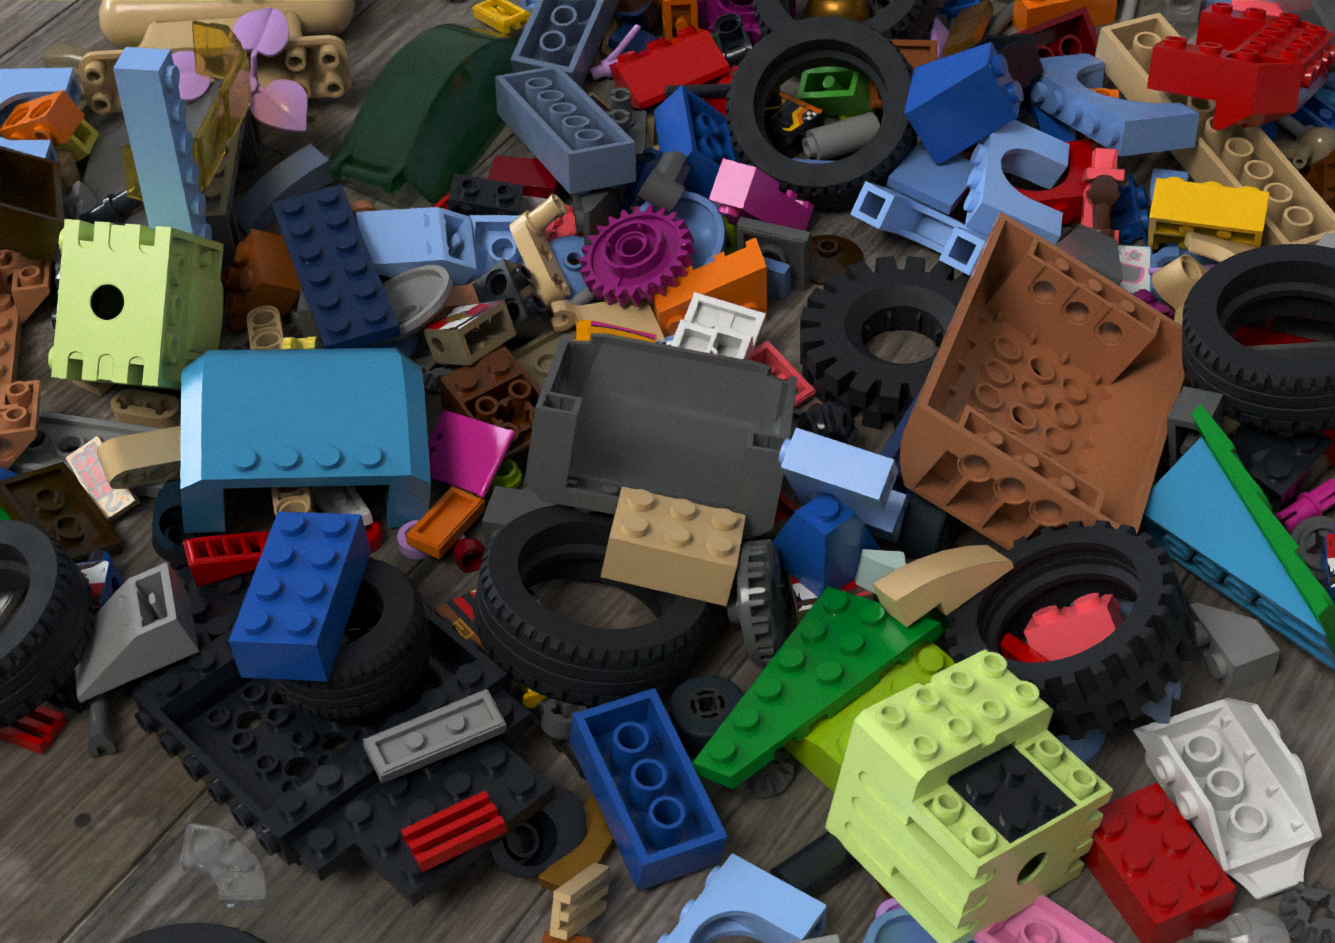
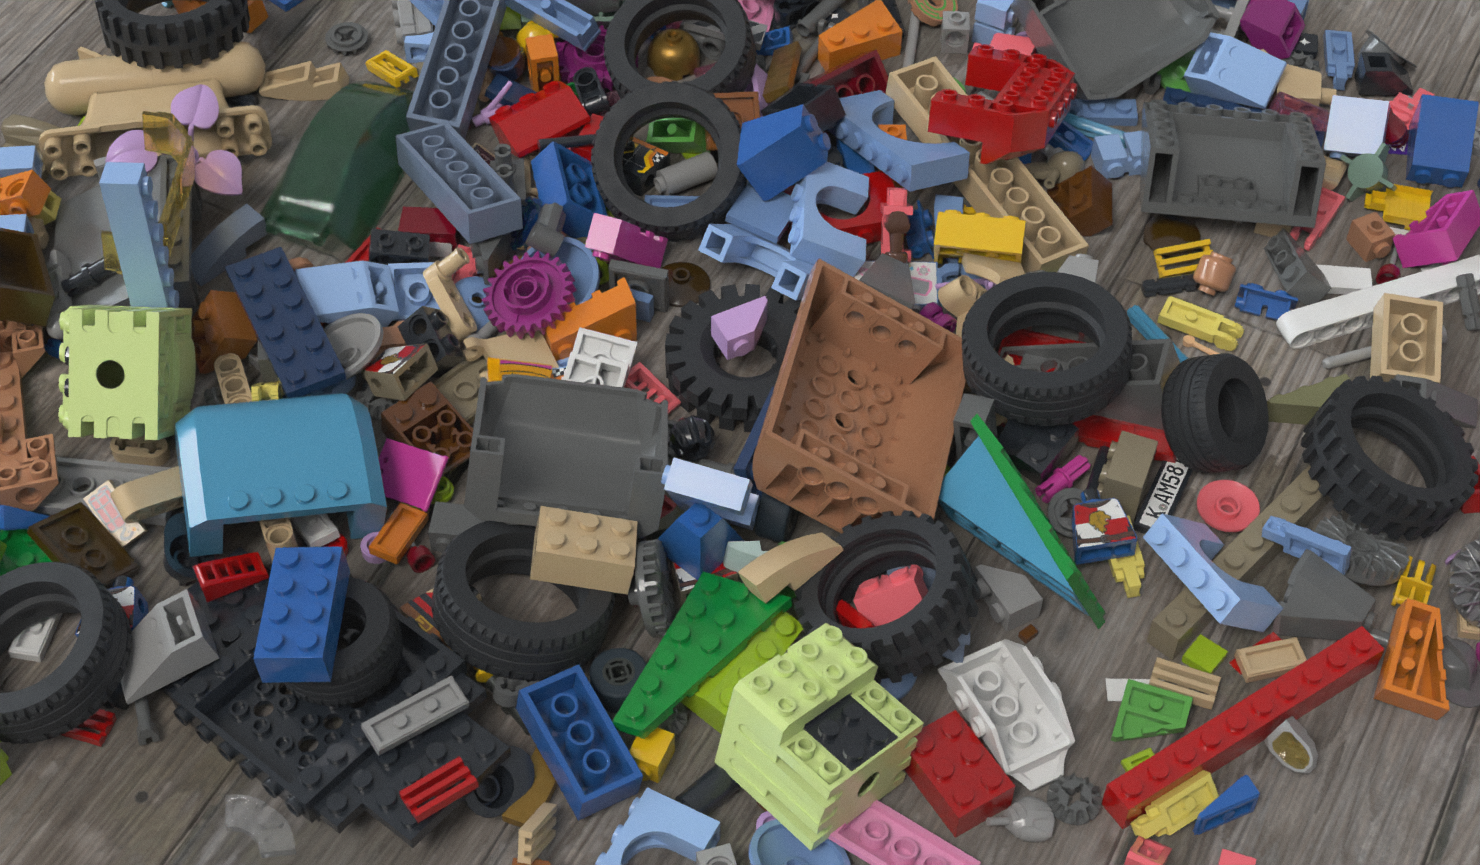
camera: 10 degrees left, 5 degrees up
none -> tan slope [259,61,350,101]
none -> yellow brick [629,727,675,783]
none -> lavender slope [711,296,768,360]
none -> reddish brown piece [1018,624,1038,644]

